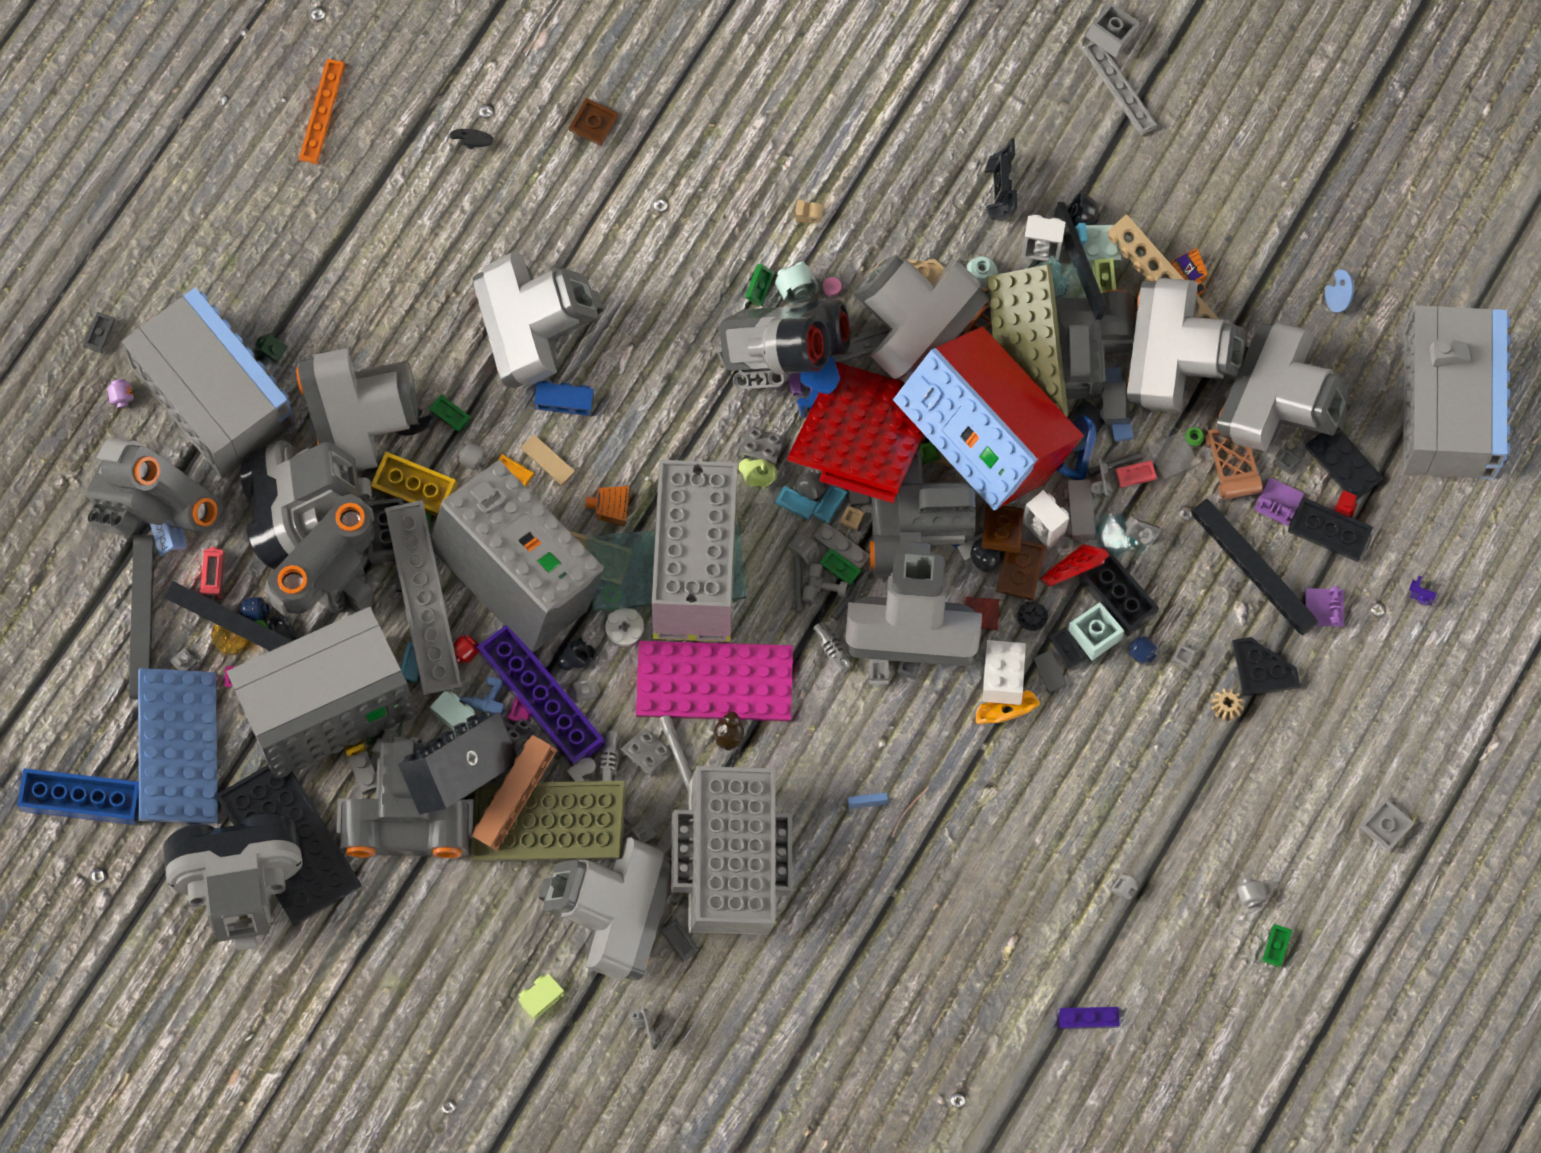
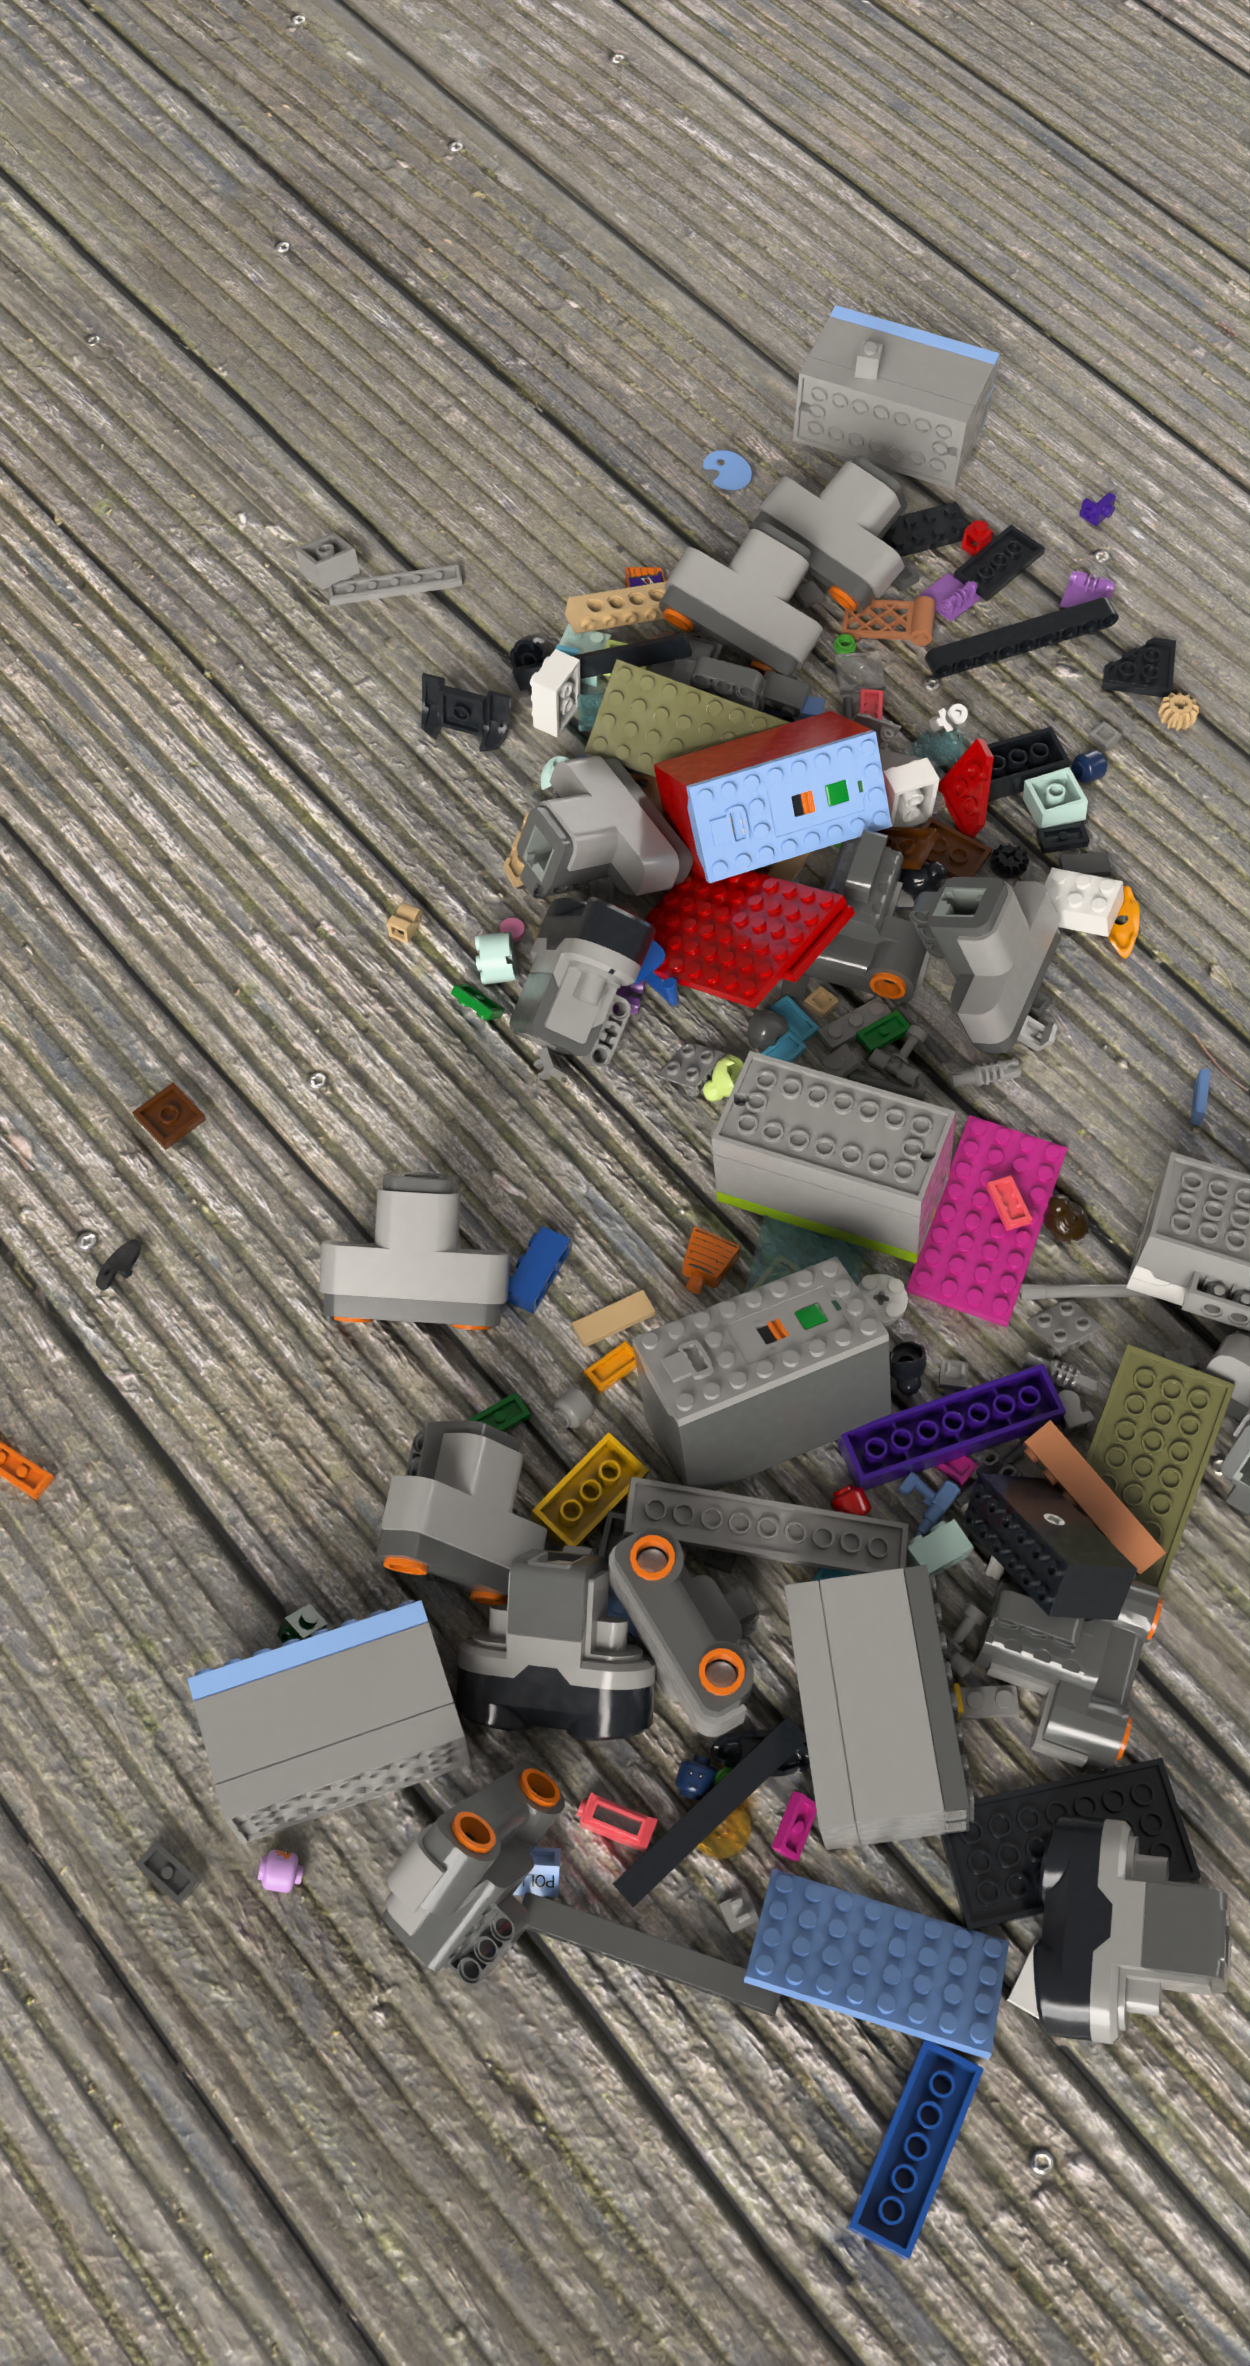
camera: 70 degrees left, 10 degrees down
none -> coral plate [986,1175,1033,1231]

